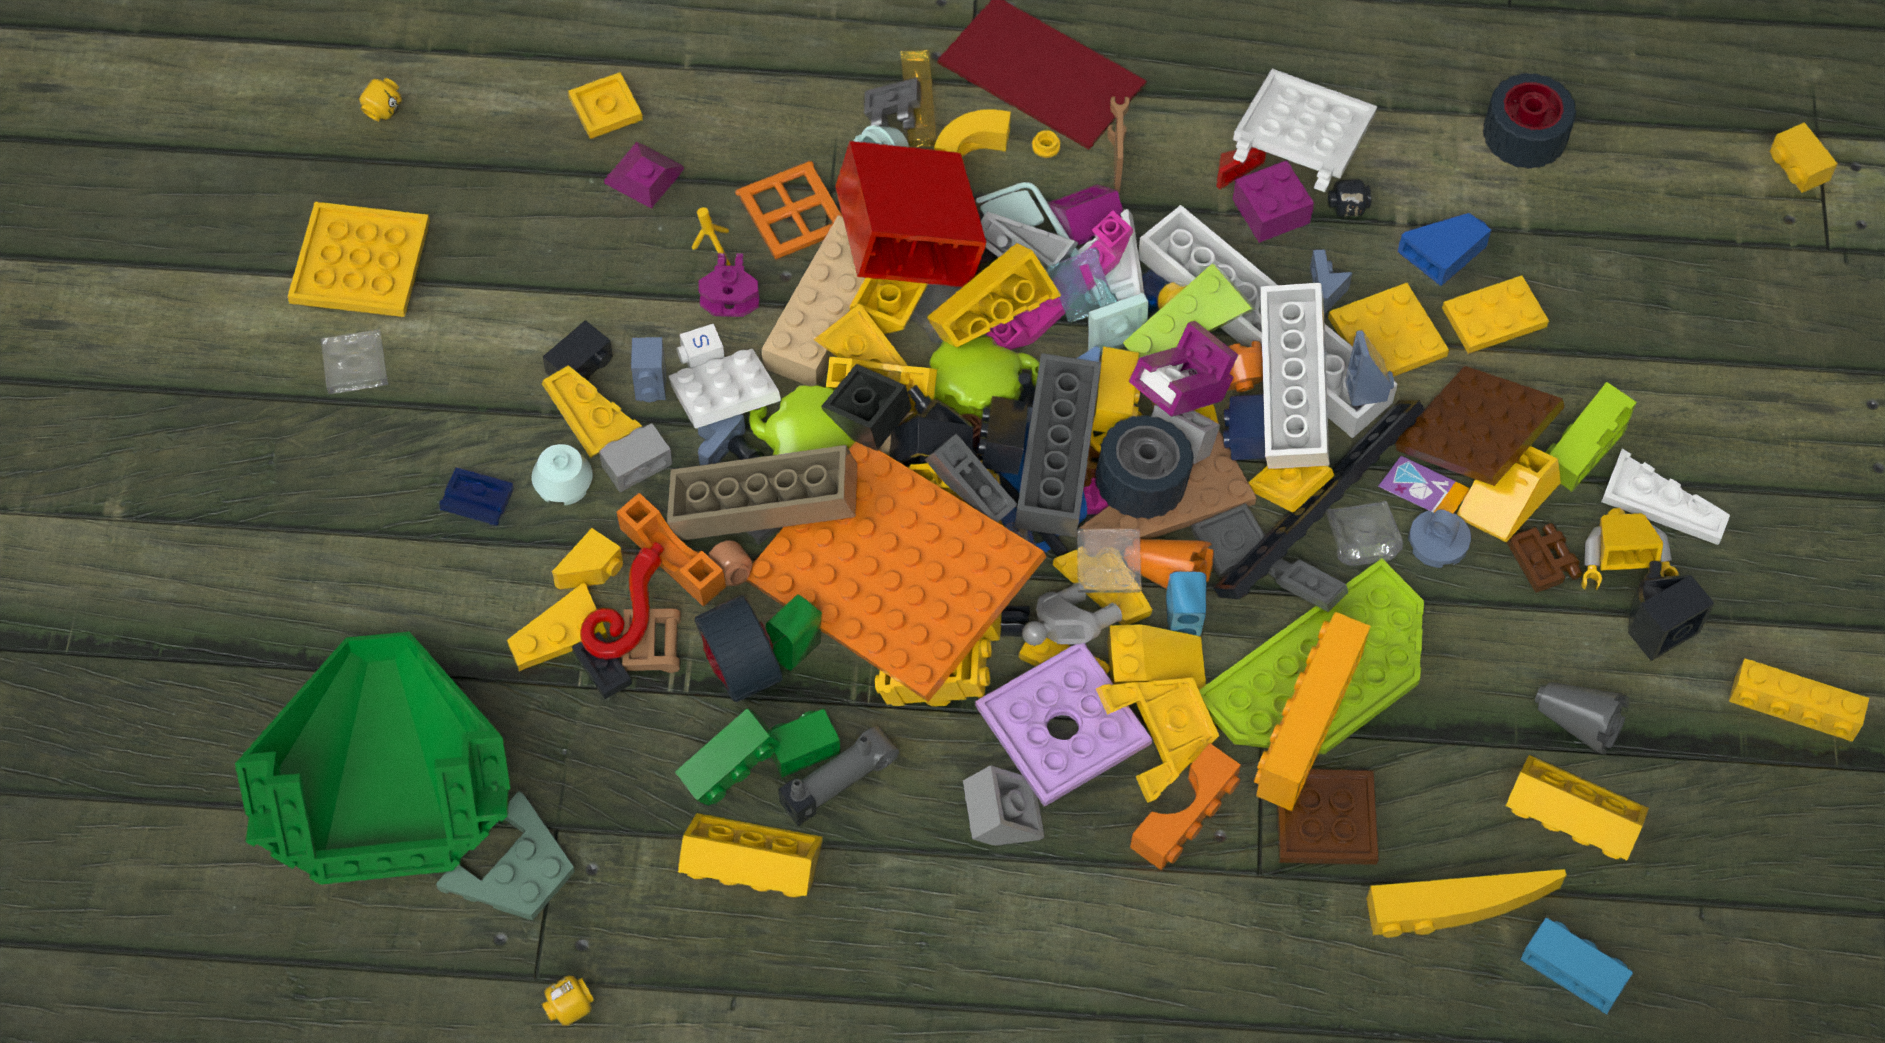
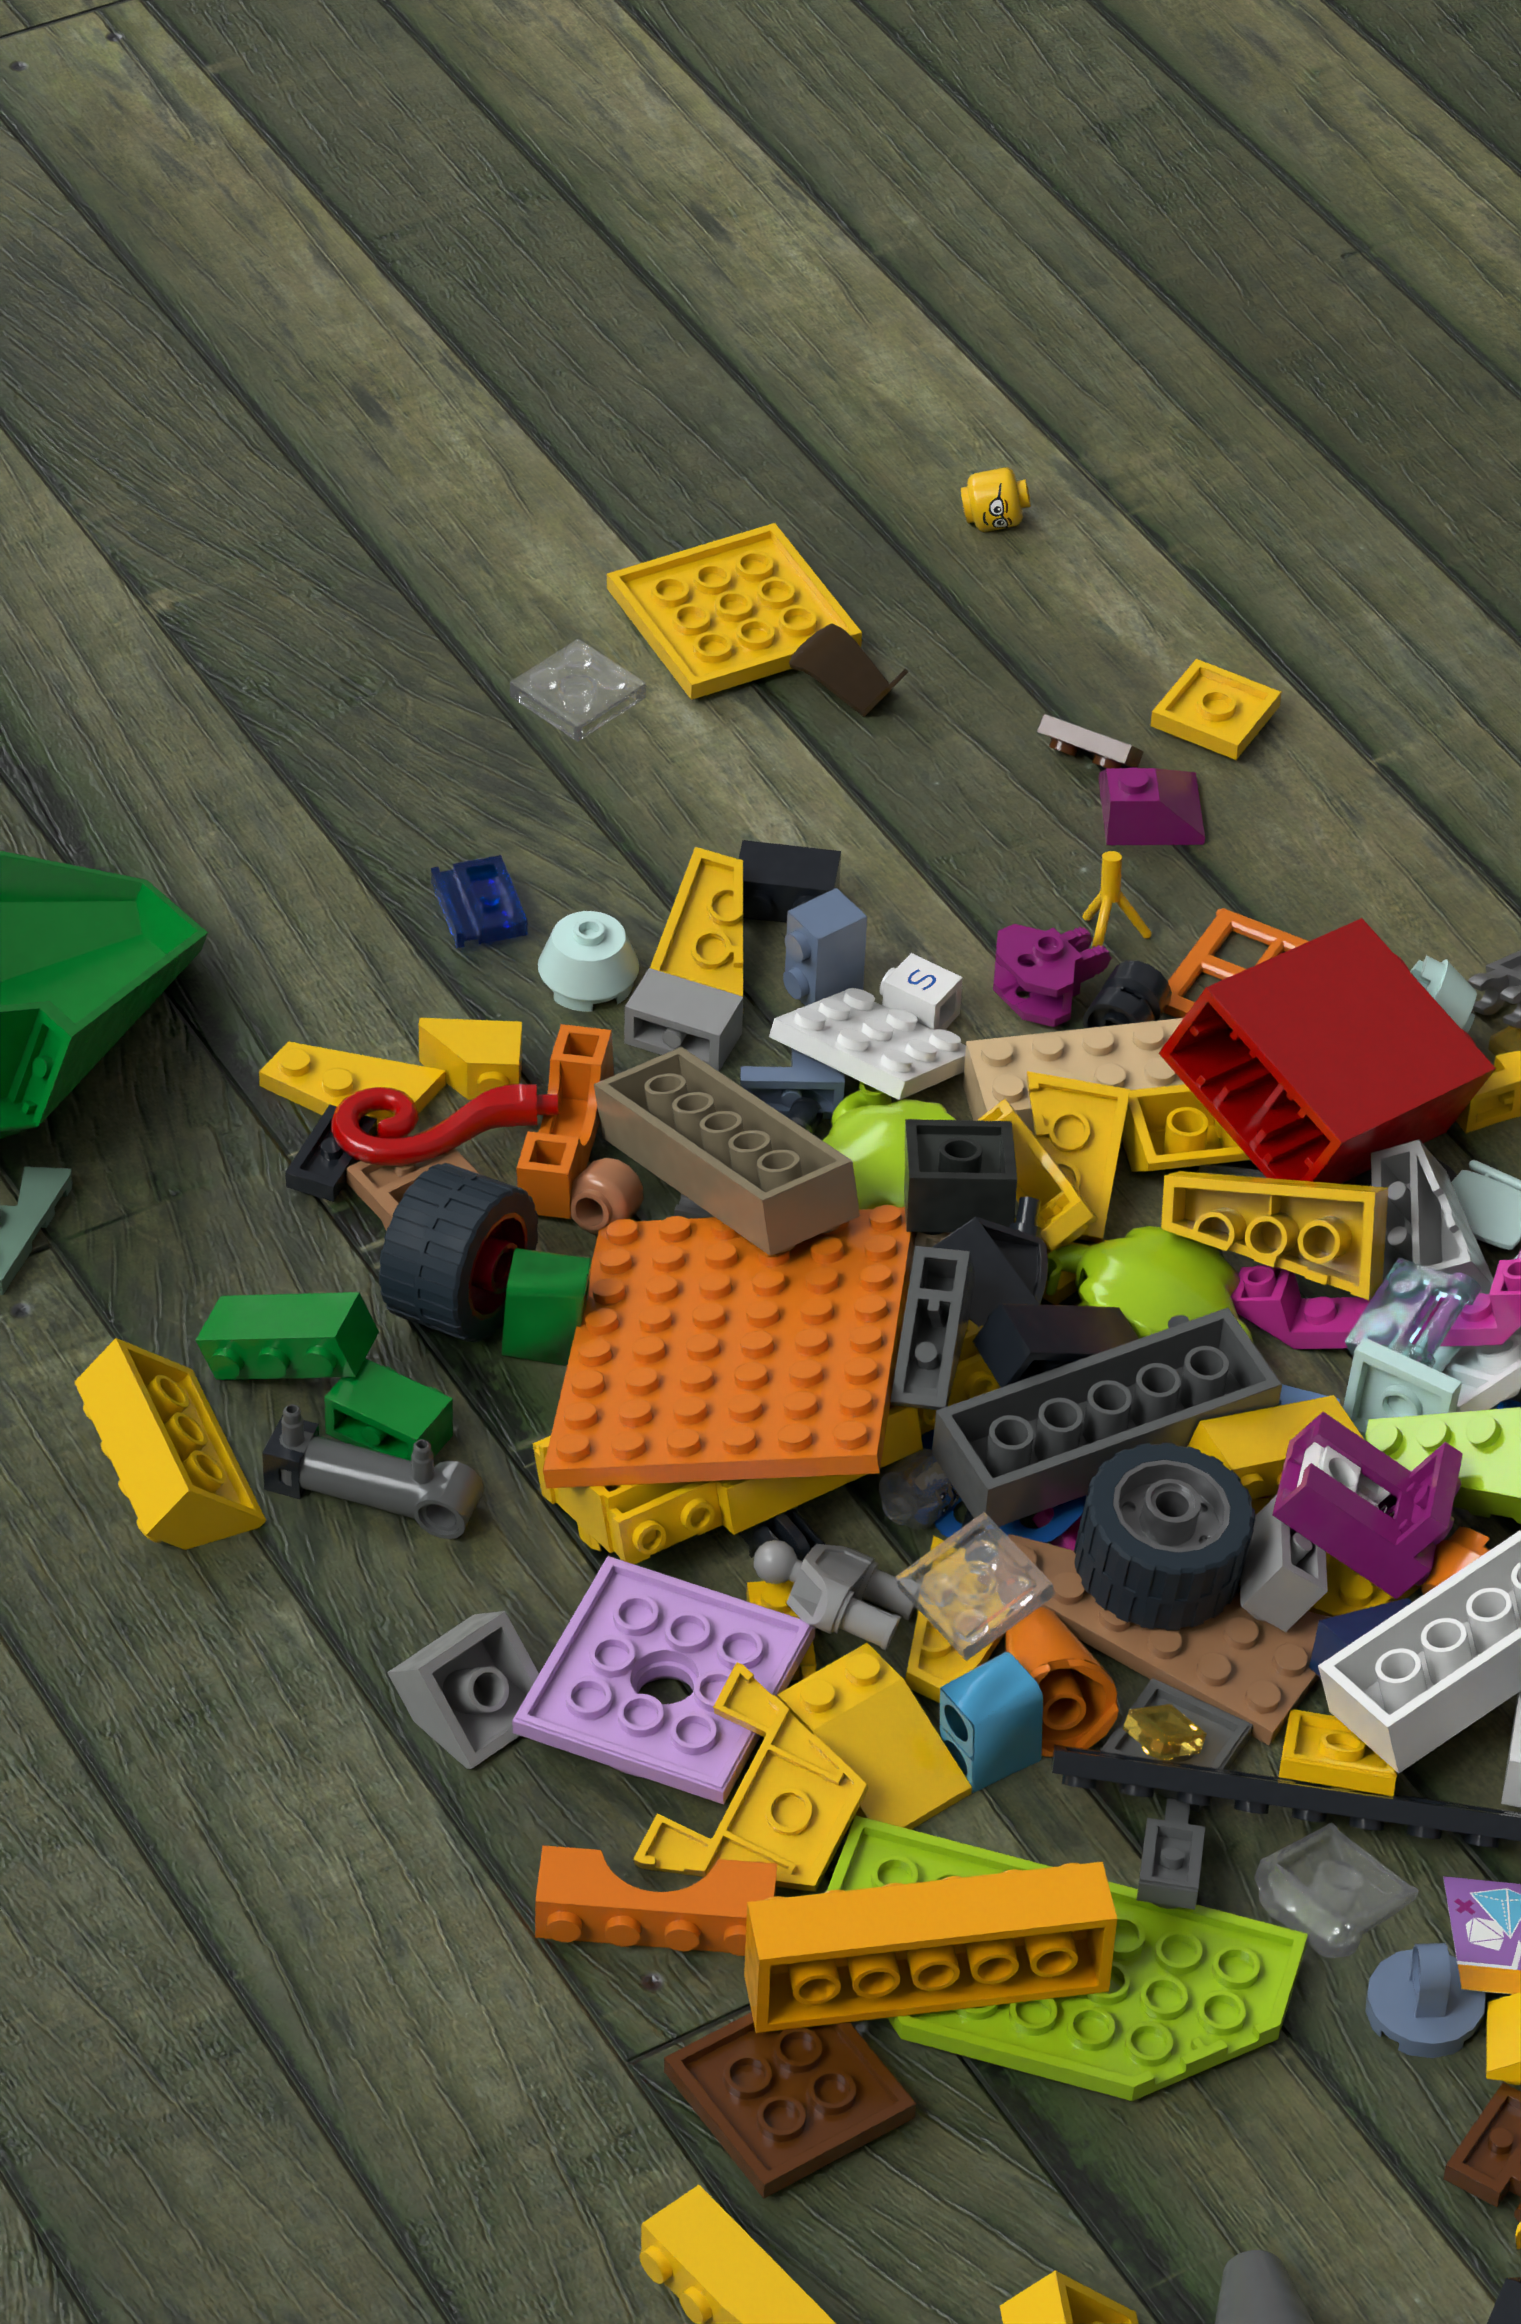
camera: 55 degrees right, 15 degrees down
none -> dark brown piece [789,623,909,717]
none -> plate [1037,714,1144,769]
none -> black wheel [1083,960,1172,1029]
none -> clear yellow plate [1123,1704,1207,1760]

